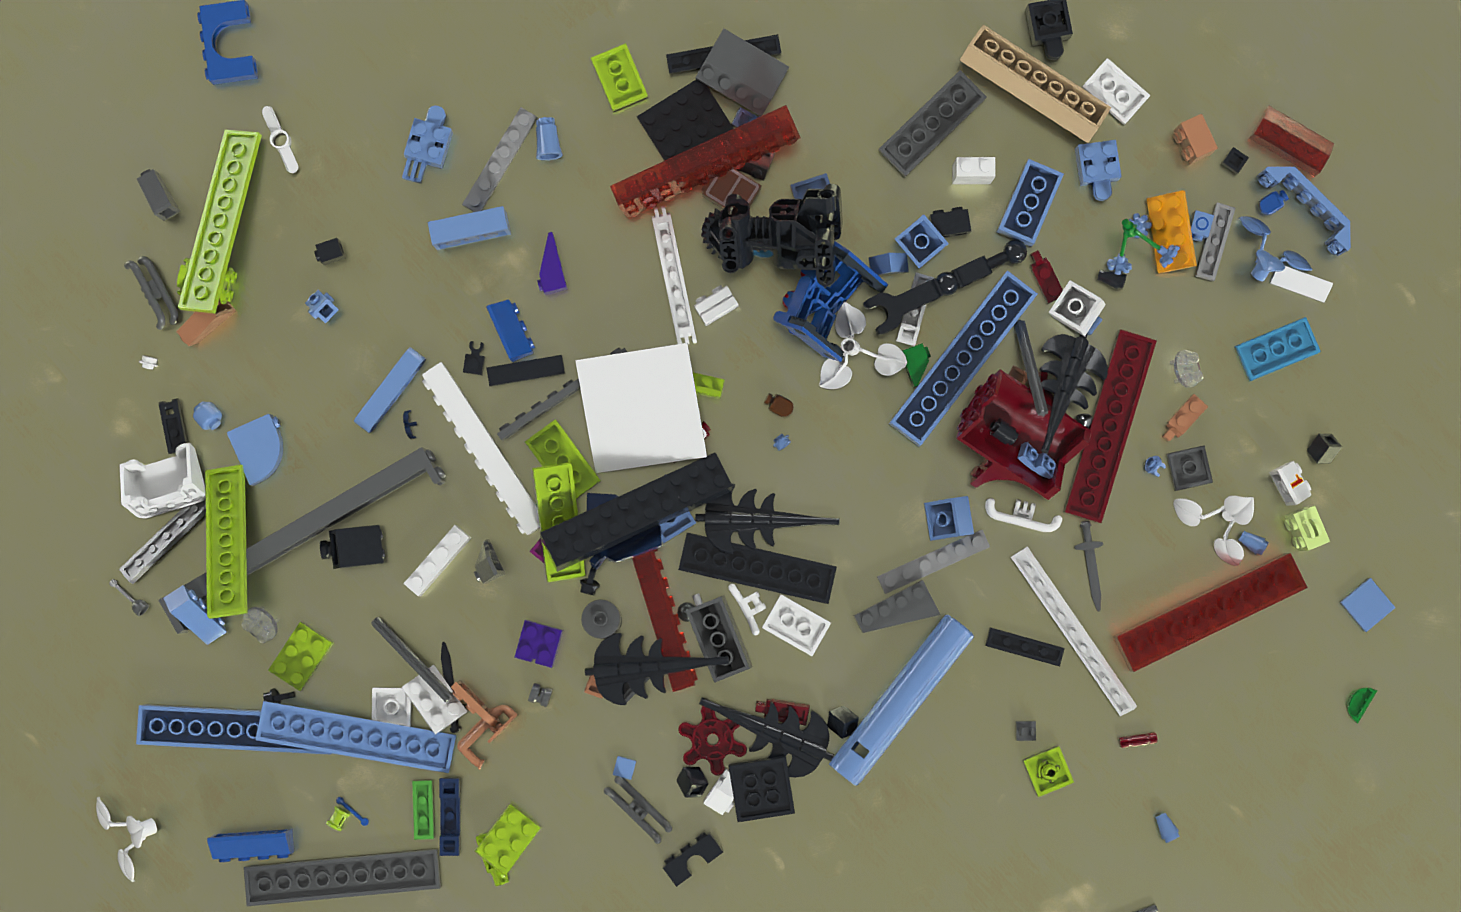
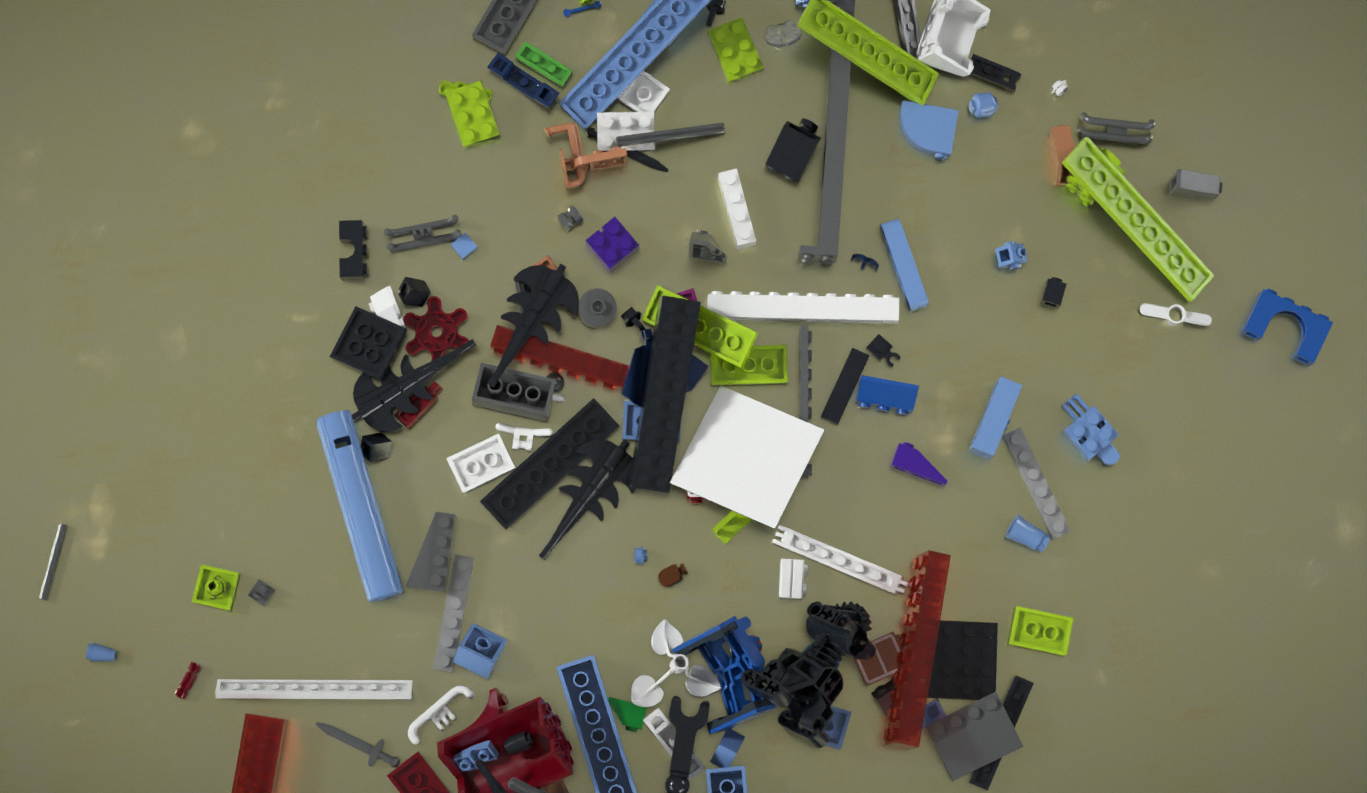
camera: 120 degrees right, 5 degrees down
black tile [985,627,1065,667] -> none

